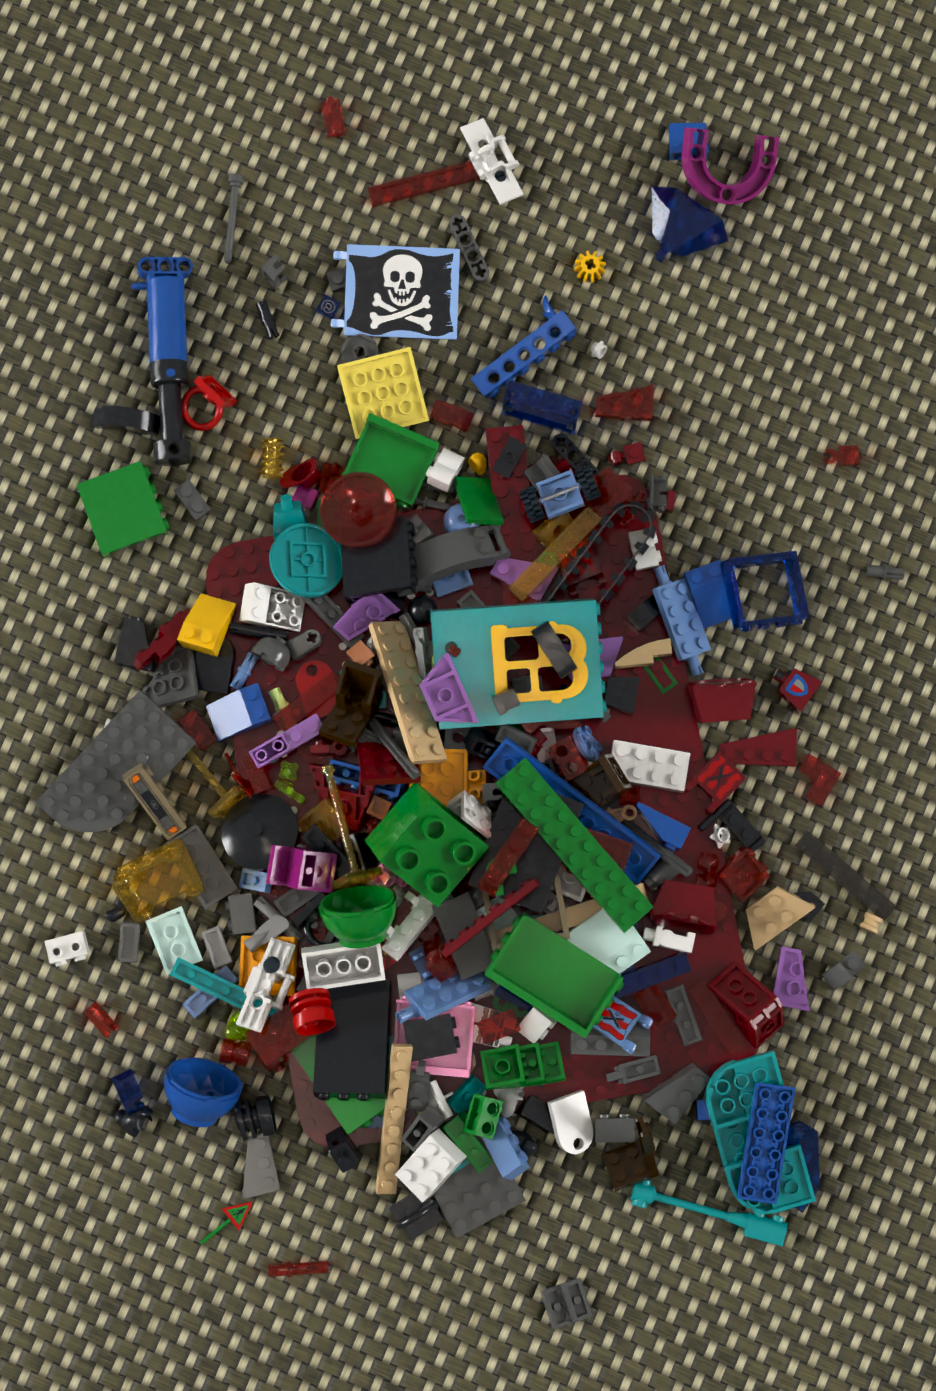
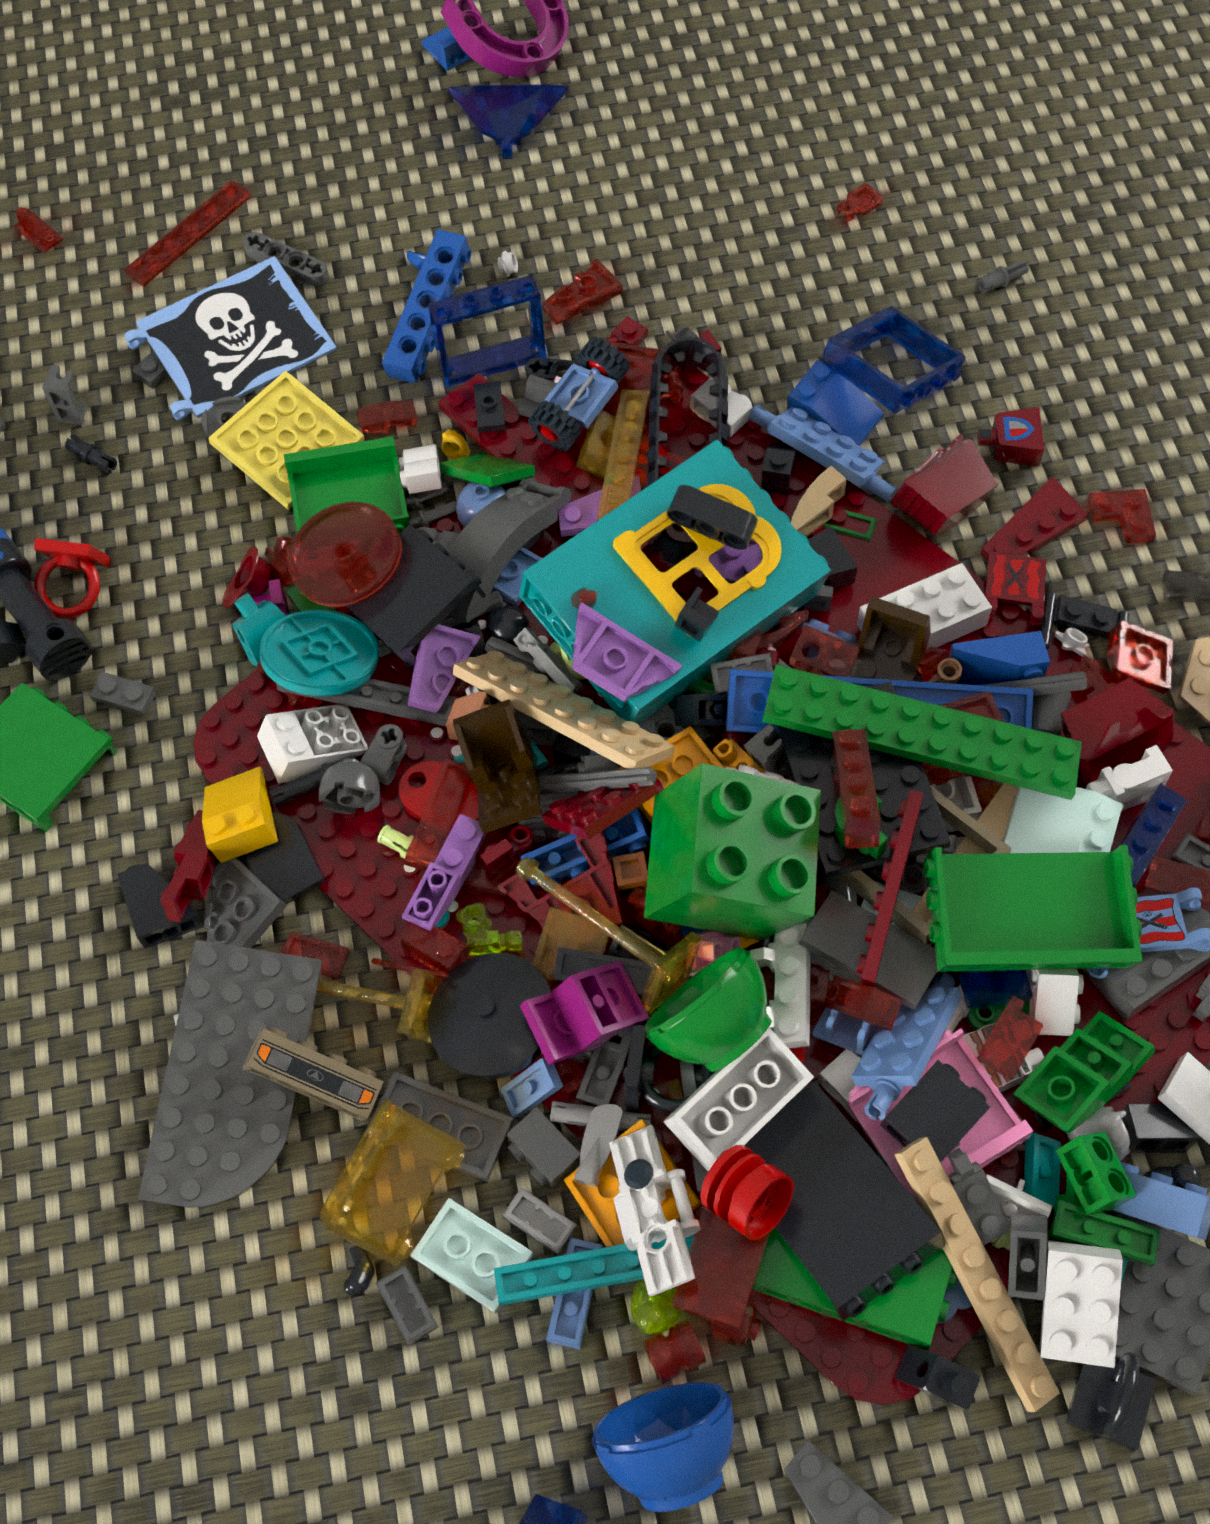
camera: 30 degrees left, 20 degrees down
white brick [44,931,90,967] -> none
clear red hinge [83,1001,119,1038] -> none
slope [206,683,273,742] -> none
medium blue pin [229,652,259,690] -> none
black wheel [235,1094,277,1141] -> none
clear yellow piece [260,438,285,479] -> none
clear blue tile [316,294,341,320] -> none
white piece [460,118,523,205] -> none
yellow gear [574,250,606,283] -> none

